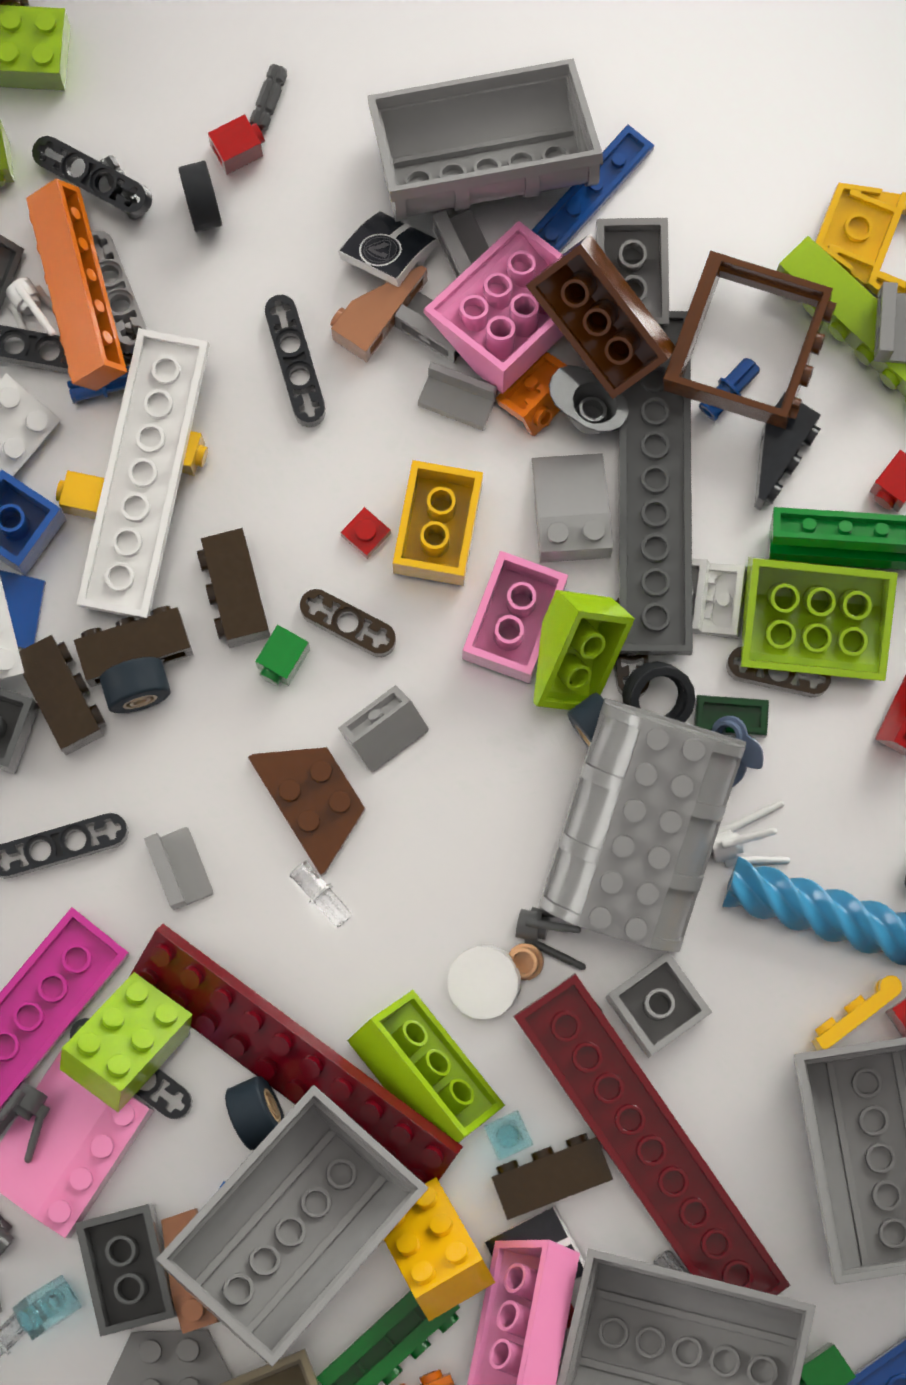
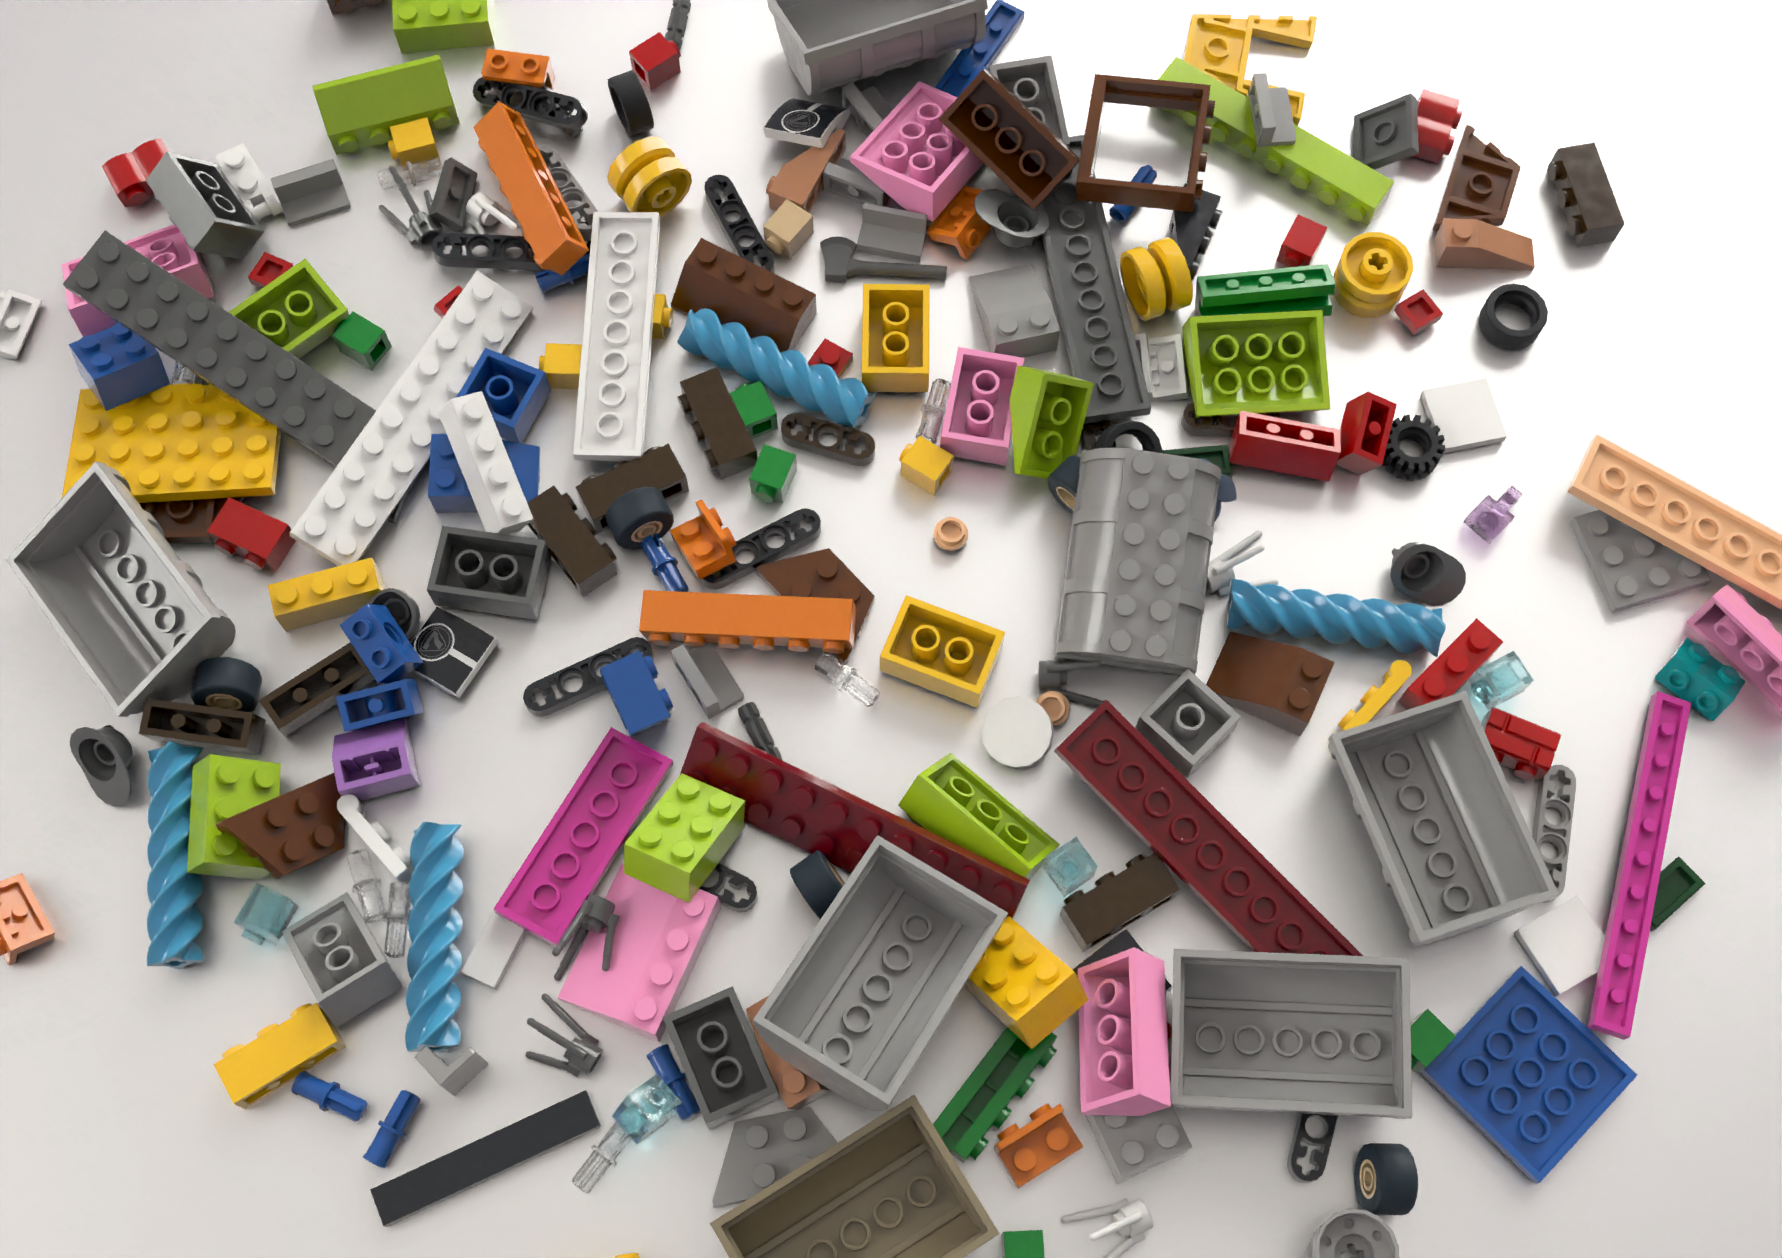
camera: 10 degrees left, 10 degrees down
light grey panel [338,685,429,772] -> none
none -> orange bracket [481,48,555,89]
none -> blue brick [600,650,674,737]
none -> yellow wheel [607,137,692,217]
none -> orange brick [639,590,857,653]
none -> blue axle [640,533,689,592]
none -> blue axle [646,1044,700,1121]
none -> orange bracket [669,499,736,580]
none -> reddish brown slope [671,238,817,352]
none -> dark azure piece [677,308,876,428]
none -> black beam [701,508,821,589]
none -> green brick [730,380,778,439]
none -> dark grey axle [738,702,782,760]
none -> tan brick [763,199,814,260]
none -> dark grey piece [820,236,947,281]
none -> yellow brick [880,595,1005,708]
none -> yellow brick [899,436,954,496]
none -> clear axle [915,378,951,444]
none -> light nougat plate [934,517,968,551]
none -> yellow wheel [1120,237,1193,321]
none -> reddish brown slope [1206,632,1335,736]
none -> red brick [1229,410,1341,482]

